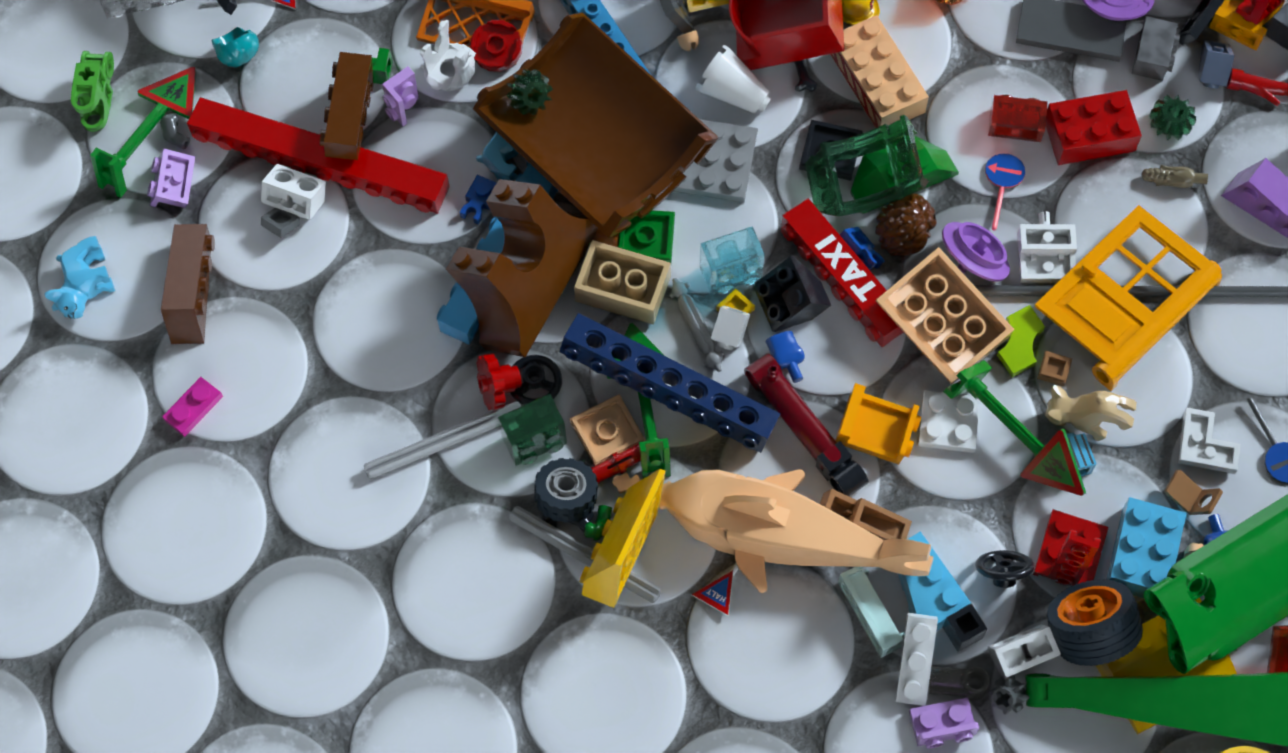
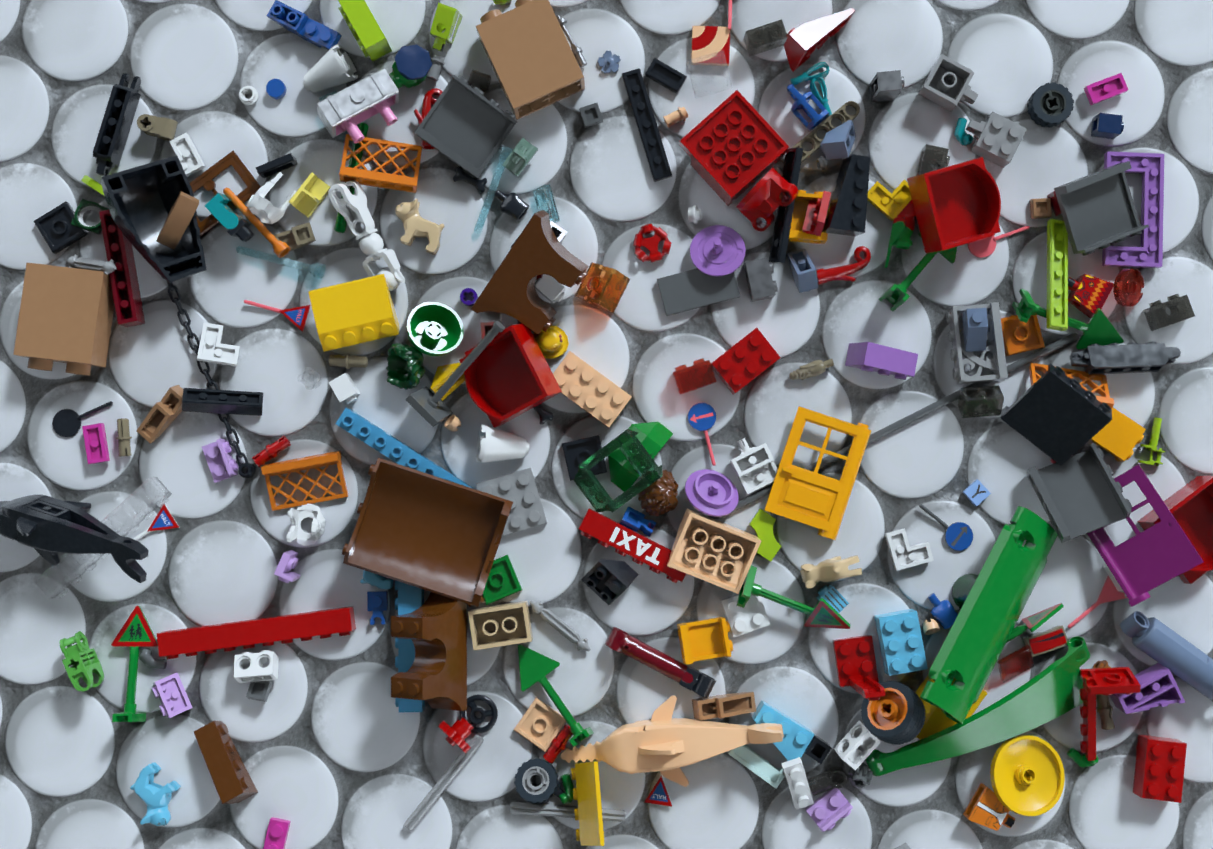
camera: 25 degrees left, 20 degrees up
teal hair [211,27,259,67] -> none
reddish brown wedge [320,52,374,160] -> none
green panel [372,48,393,84] -> none
red tile [470,20,523,72] -> none
clear green brick [498,394,567,466] -> none
clear green gear [506,69,553,115] -> none
dark blue brick [559,313,780,453] -> none
clear light blue brick [700,226,765,295] -> none
white brick [711,305,750,350] -> none
yellow tile [716,288,755,314] -> none
blue piece [765,331,805,383] -> none
black piece [975,550,1034,588] -> none
medium nougat tile [1037,351,1072,387] -> none
clear green gear [1149,94,1196,141] -> none
medium nougat bracket [1164,470,1223,515] -> none

